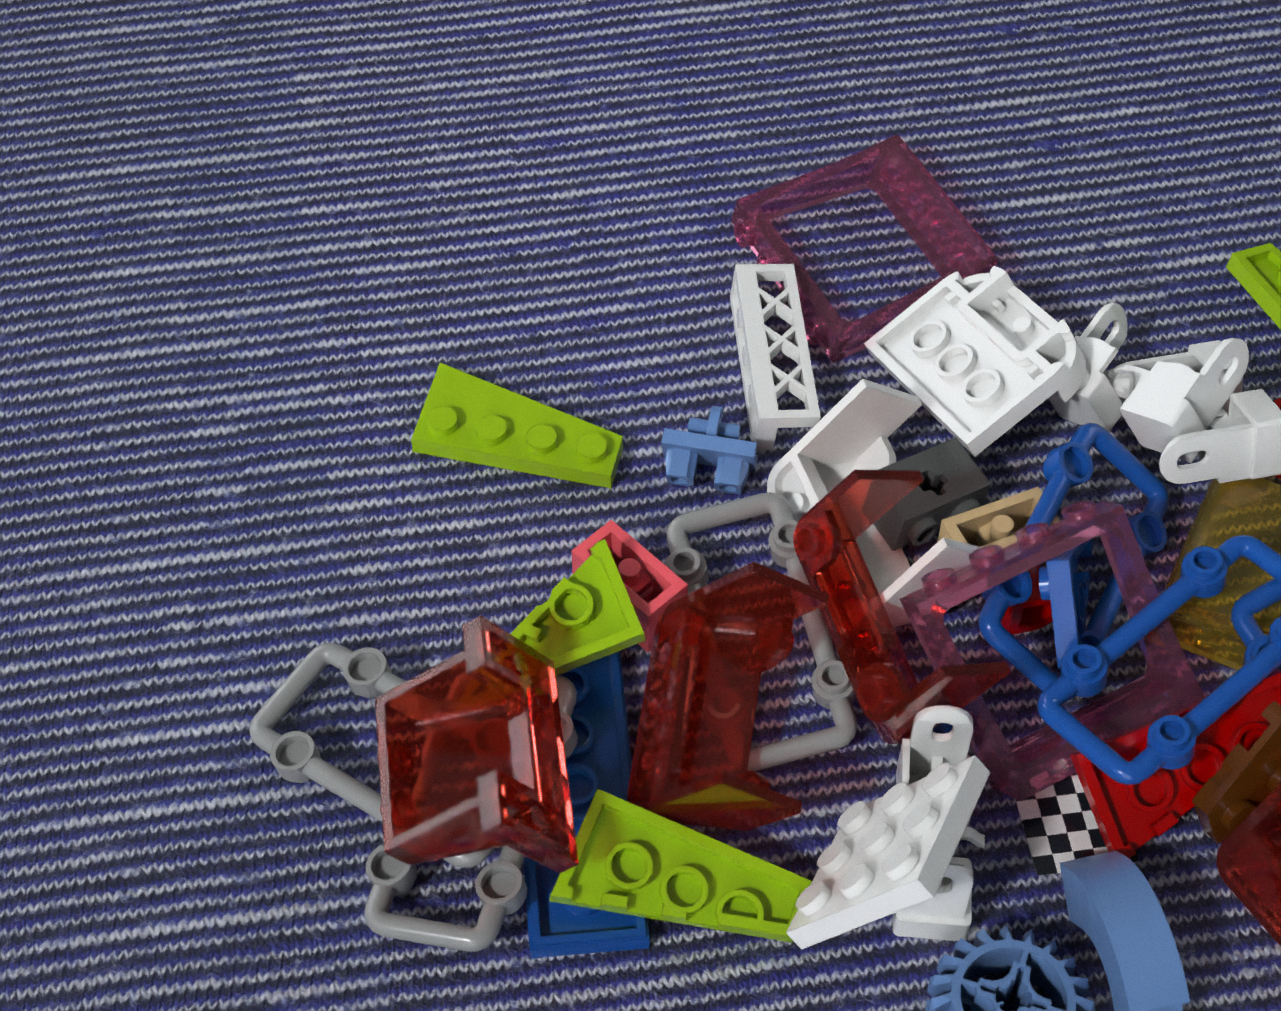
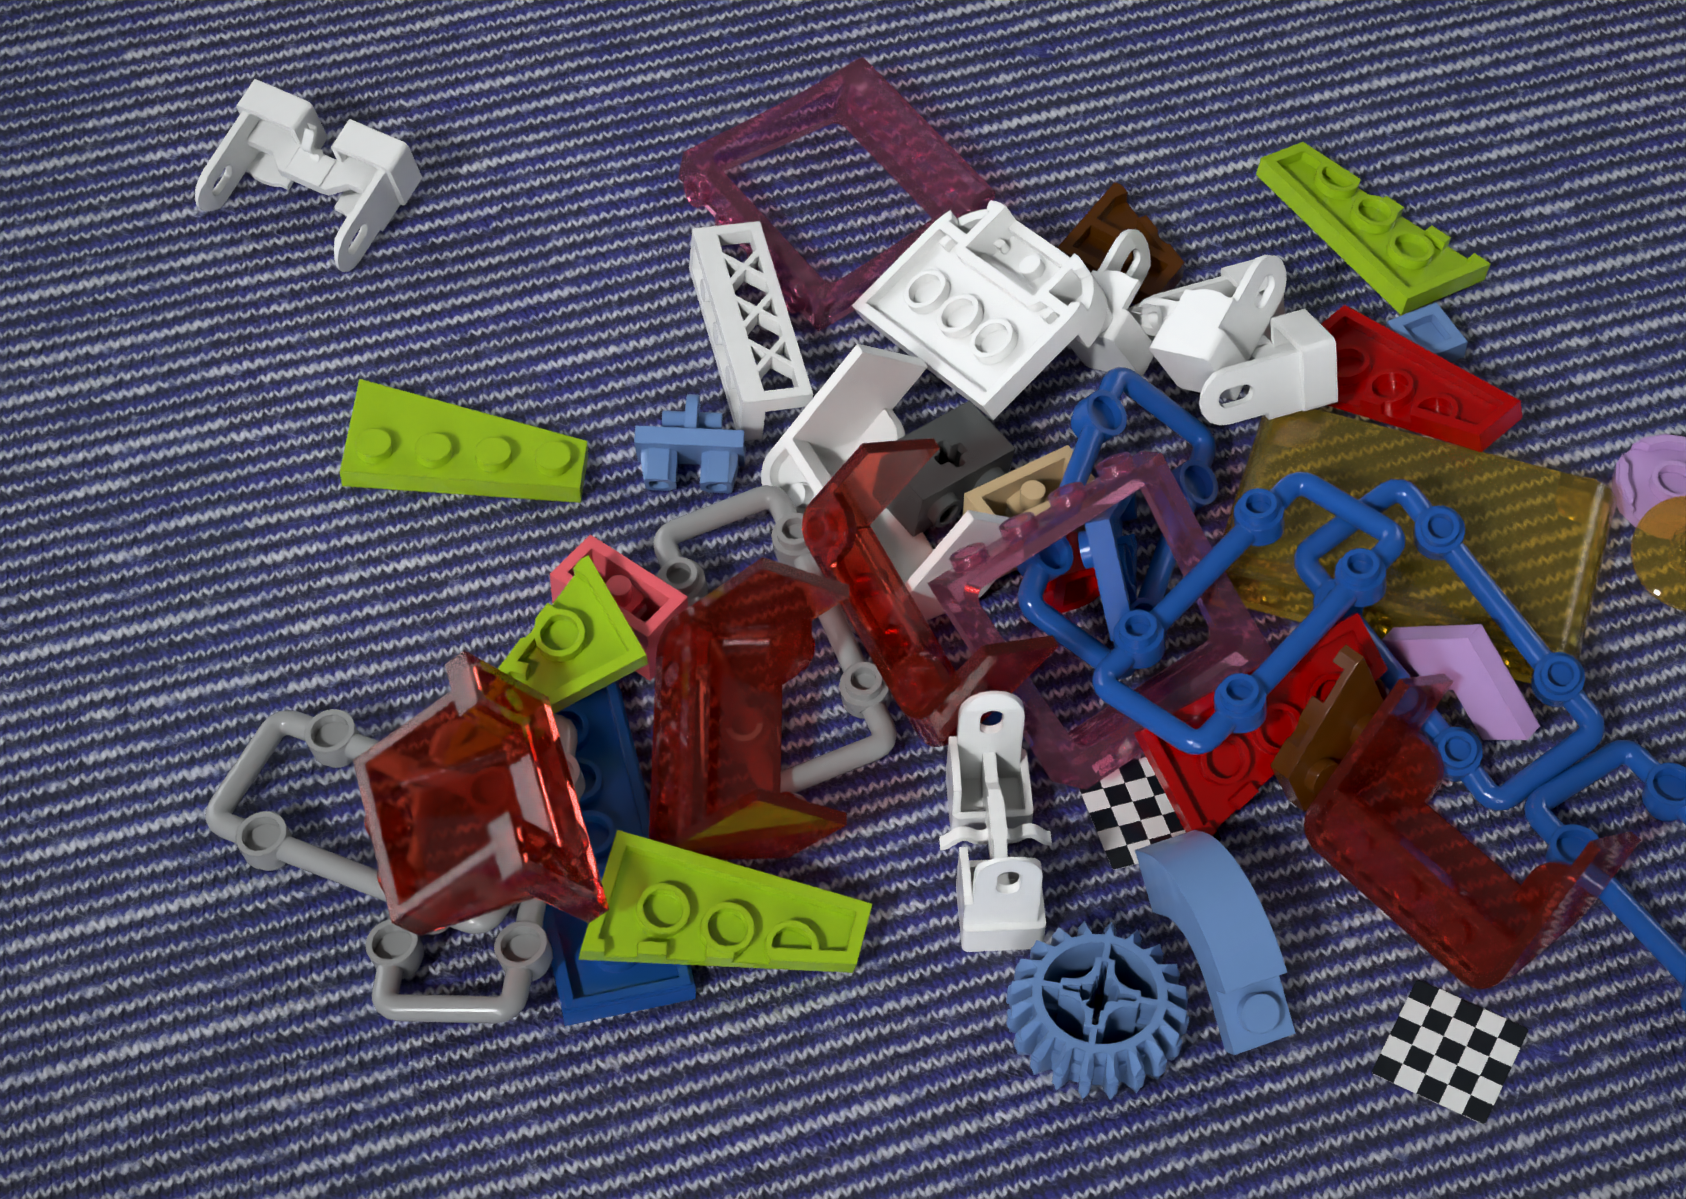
camera: 10 degrees left, 0 degrees up
white plate [786,755,990,950] -> none
none -> white piece [195,79,422,272]
none -> reddish brown wing [1057,182,1185,305]

